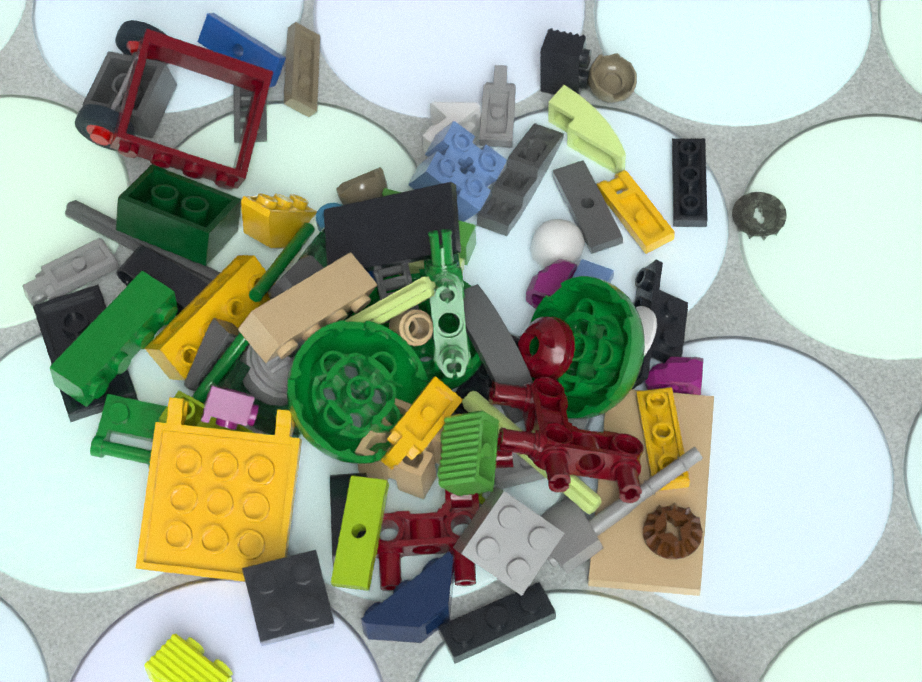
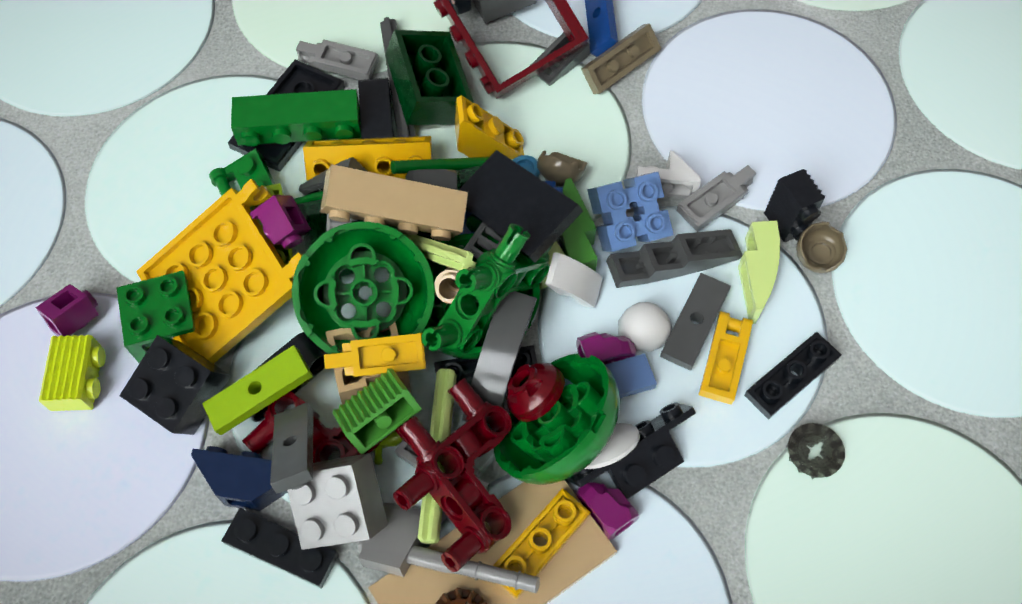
camera: 45 degrees right, 5 degrees up
none -> magenta brick [35,284,99,336]
none -> green bracket [116,271,195,363]
none -> dark grey tile [270,402,313,494]
none -> white slope [545,252,603,308]

